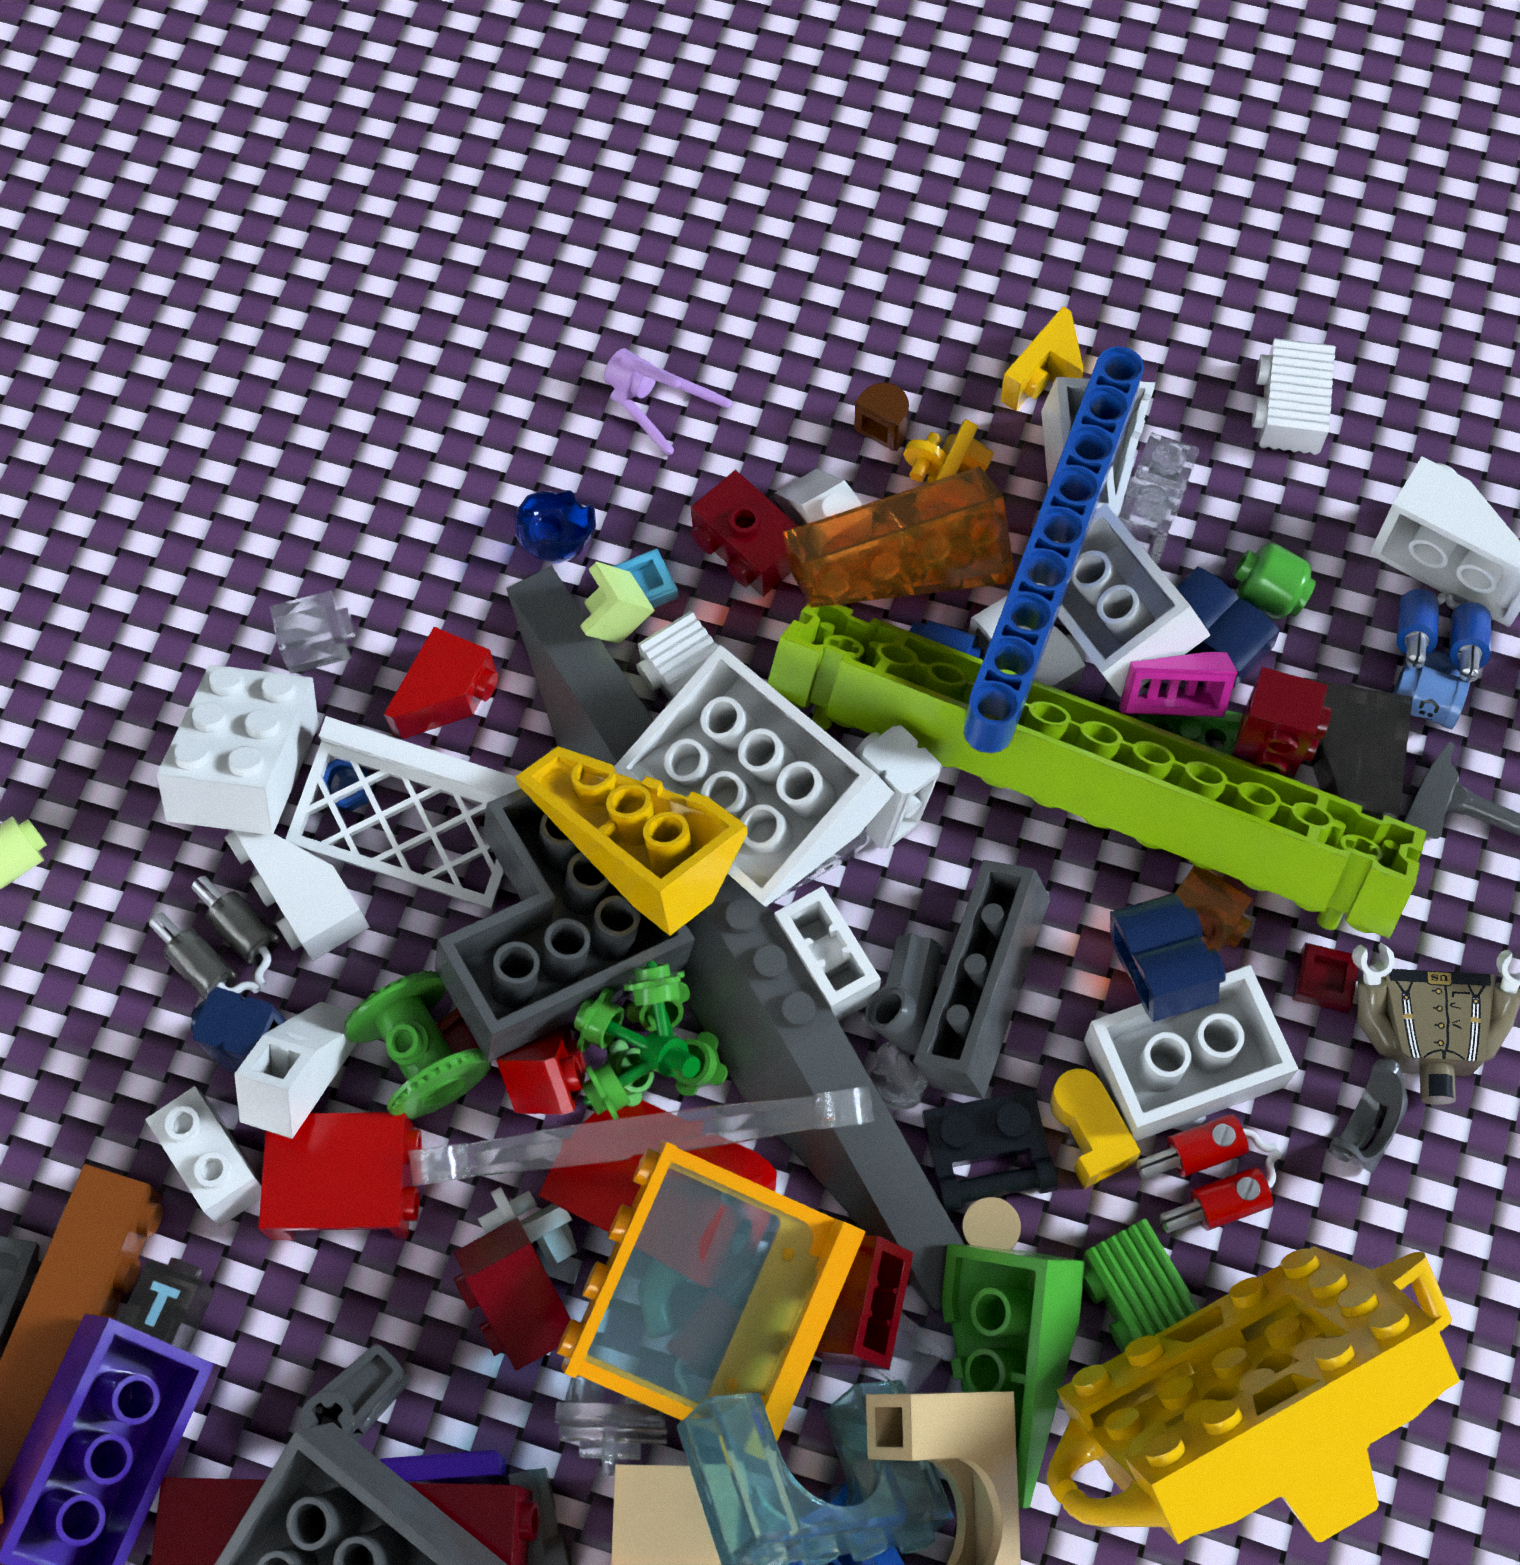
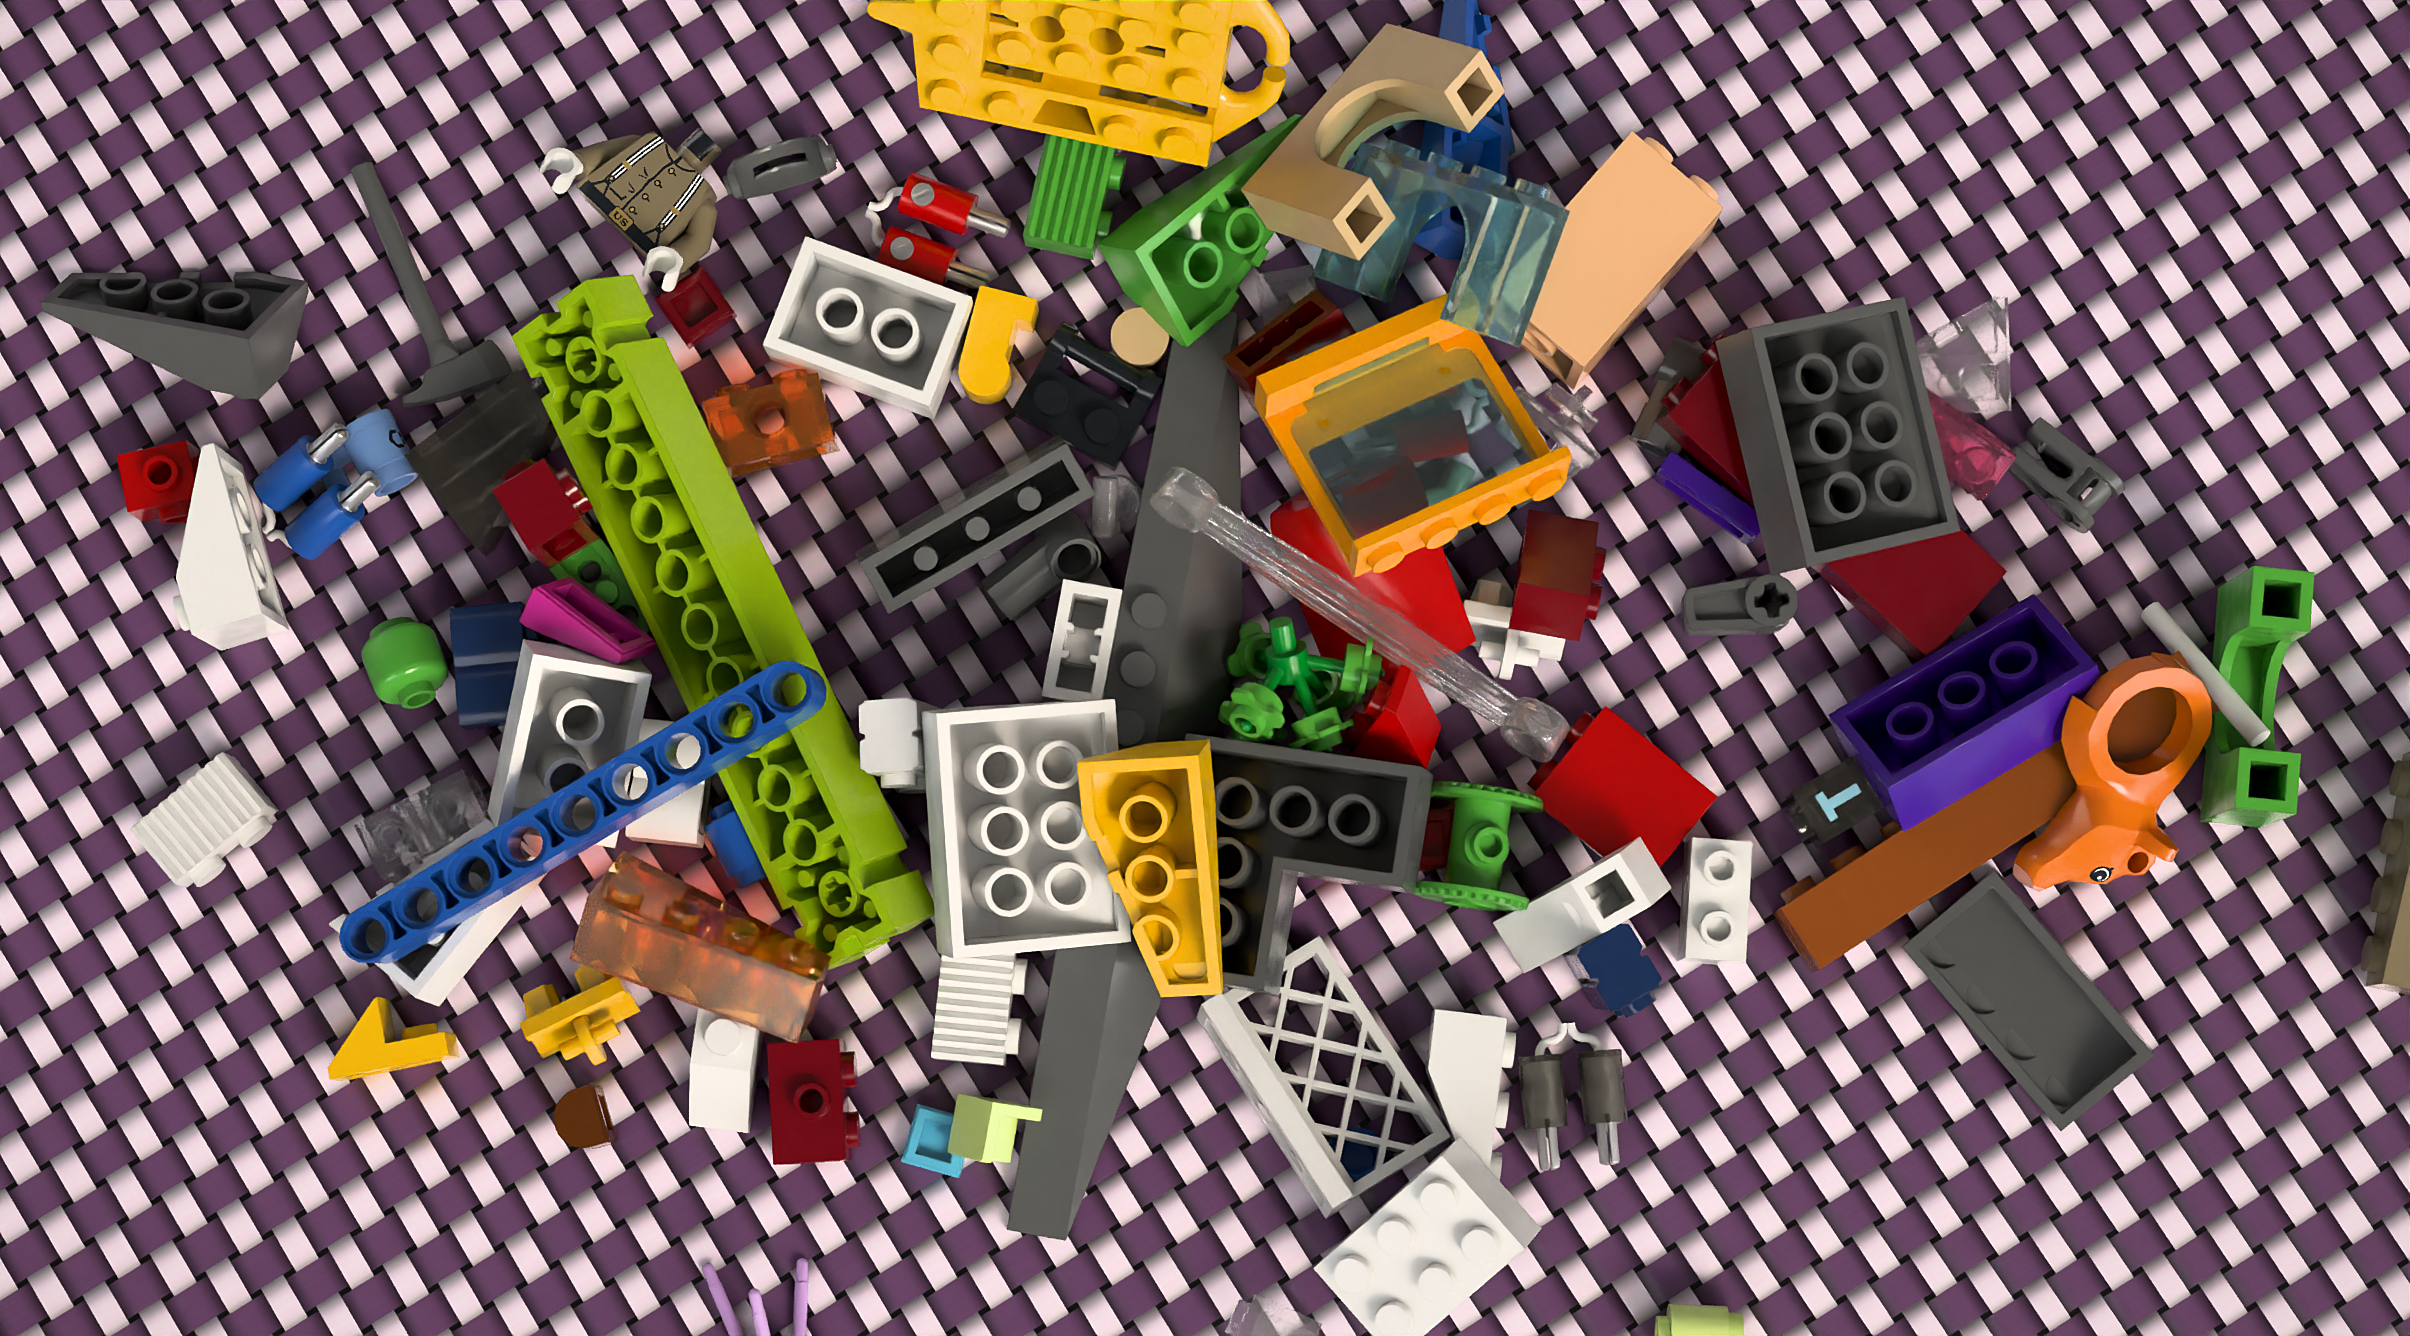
camera: 140 degrees left, 15 degrees up
red slope [384,627,498,740] -> none
clear blue hair [514,490,596,564] -> none
dark blue brick [1110,893,1226,1022] -> none

